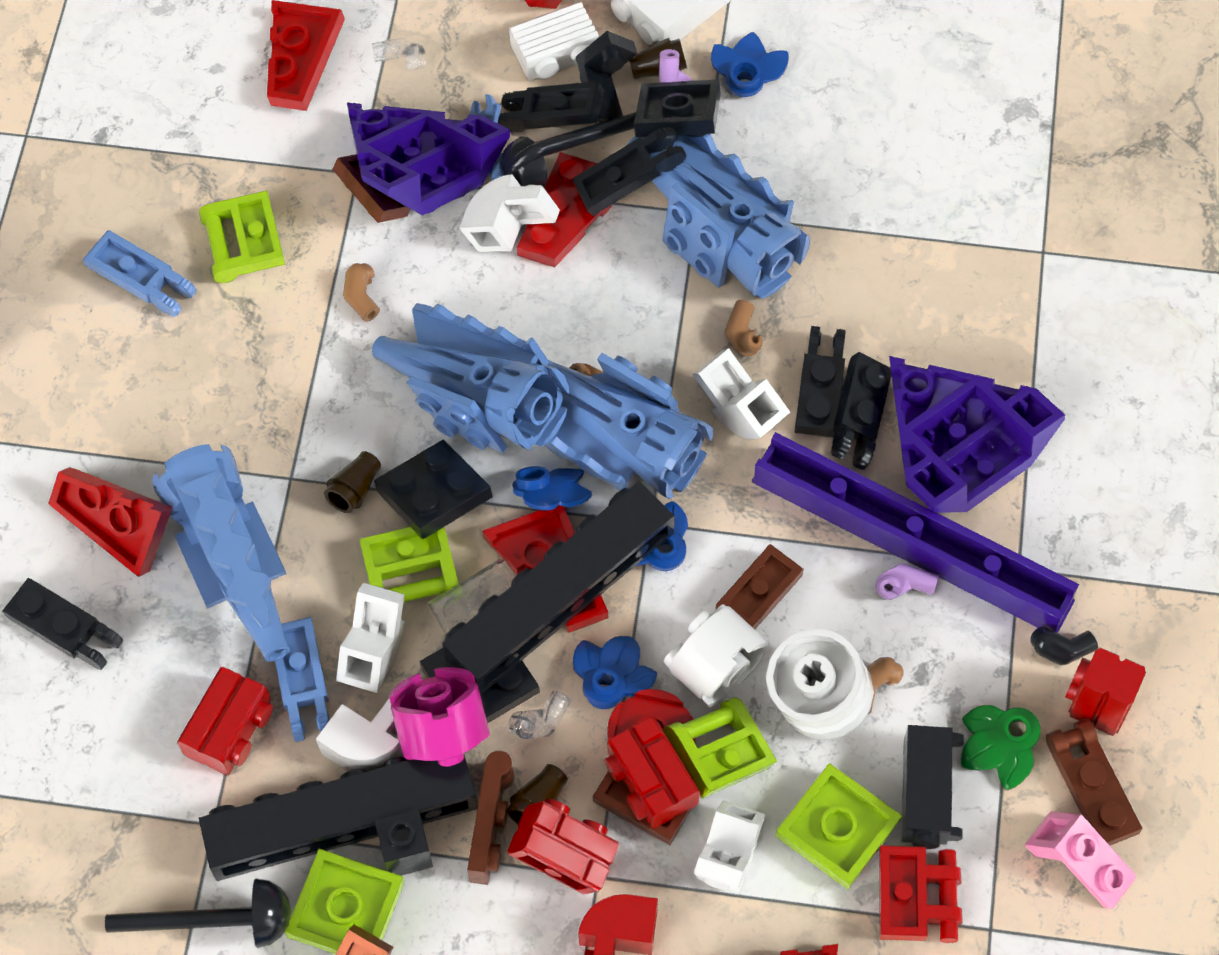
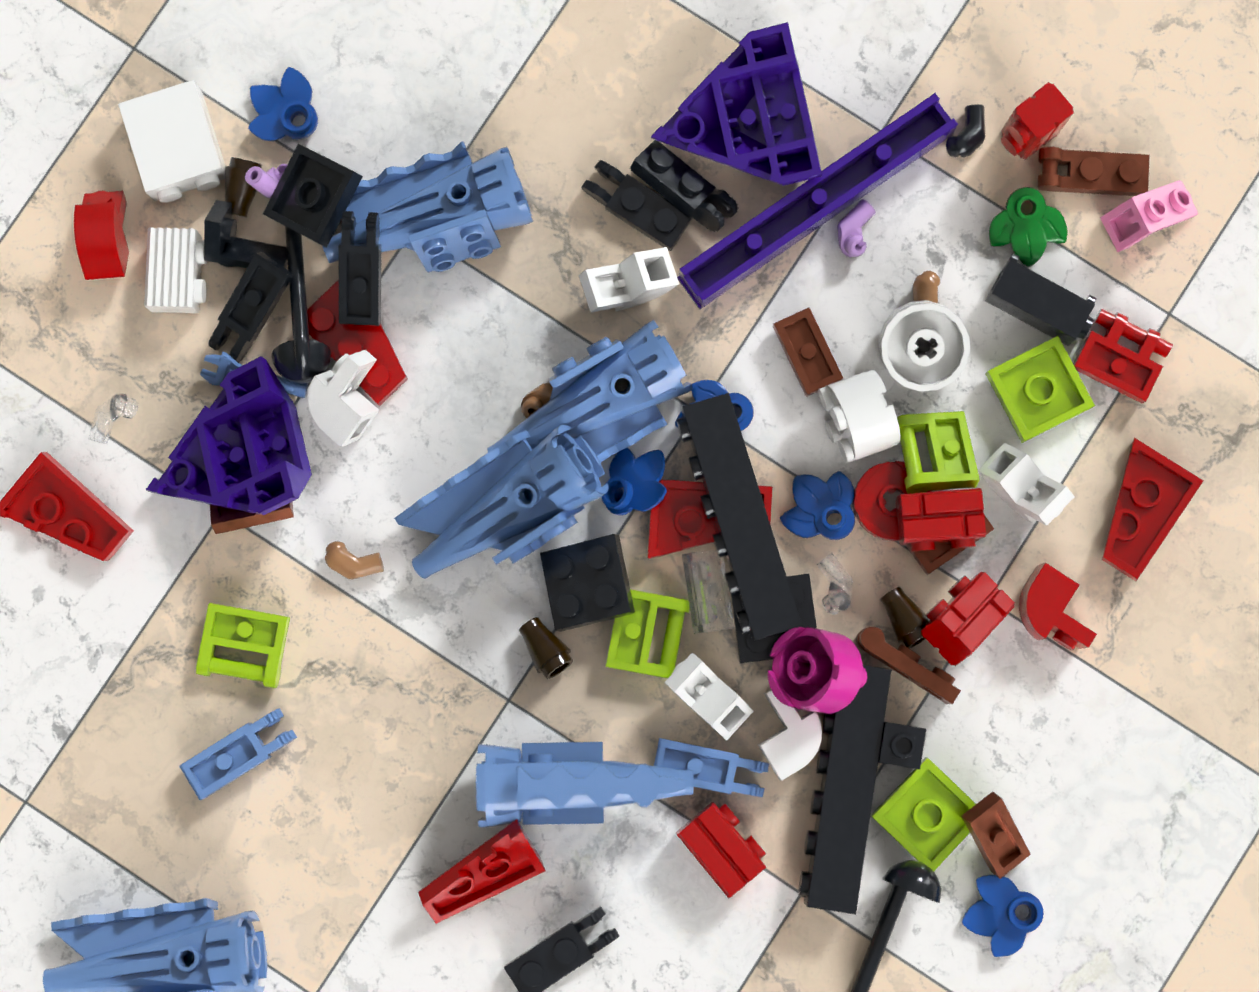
camera: 65 degrees left, 20 degrees up
medium nougat arm [725,300,763,356] -> none

